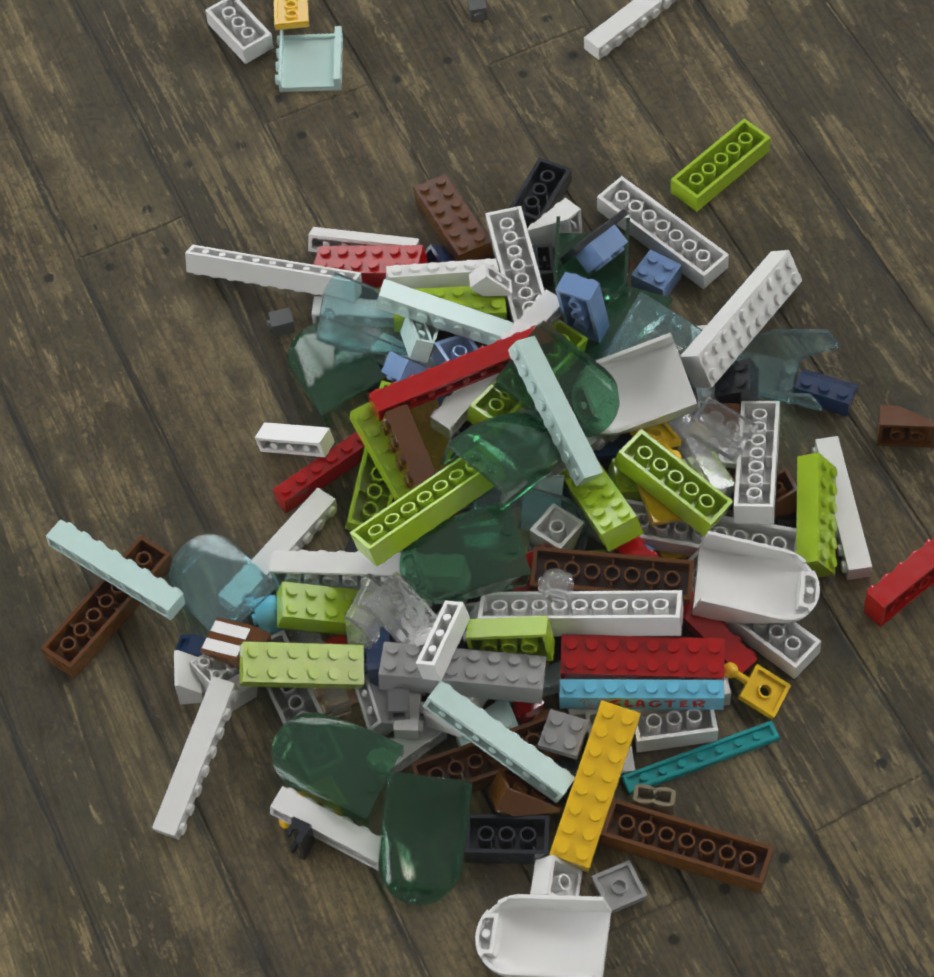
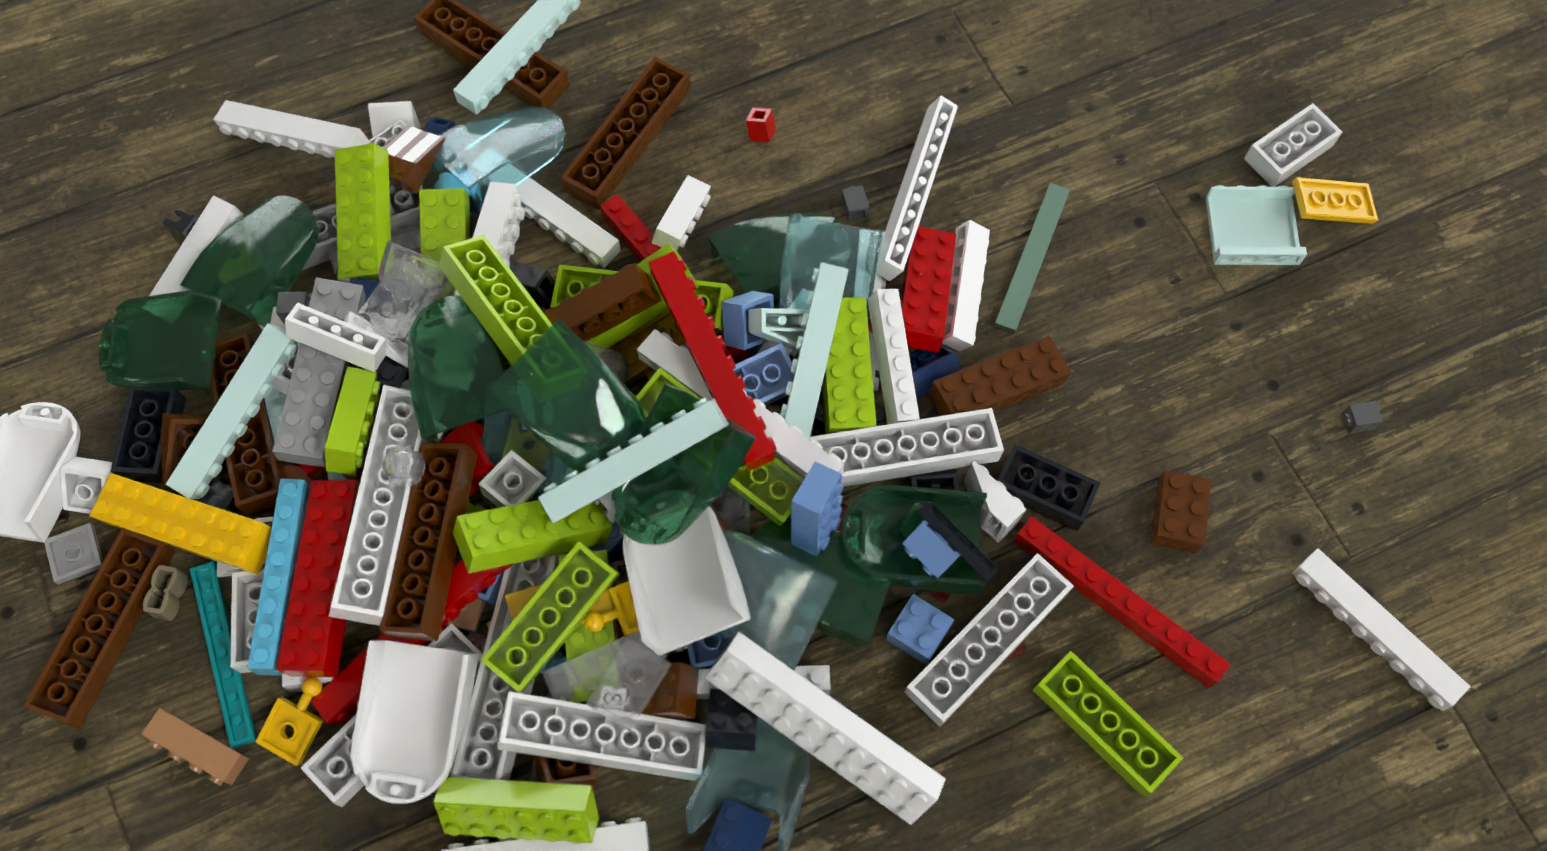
camera: 85 degrees right, 10 degrees up
white slope [469,263,512,296] -> none
light grey plate [538,709,590,759] -> none
none -> medium nougat brick [141,708,249,786]
none -> reddish brown brick [561,57,691,210]
none -> red brick [746,108,776,142]
none -> sand green tile [994,183,1070,333]
none -> red brick [1014,516,1230,688]
none -> reddish brown brick [1151,470,1212,553]

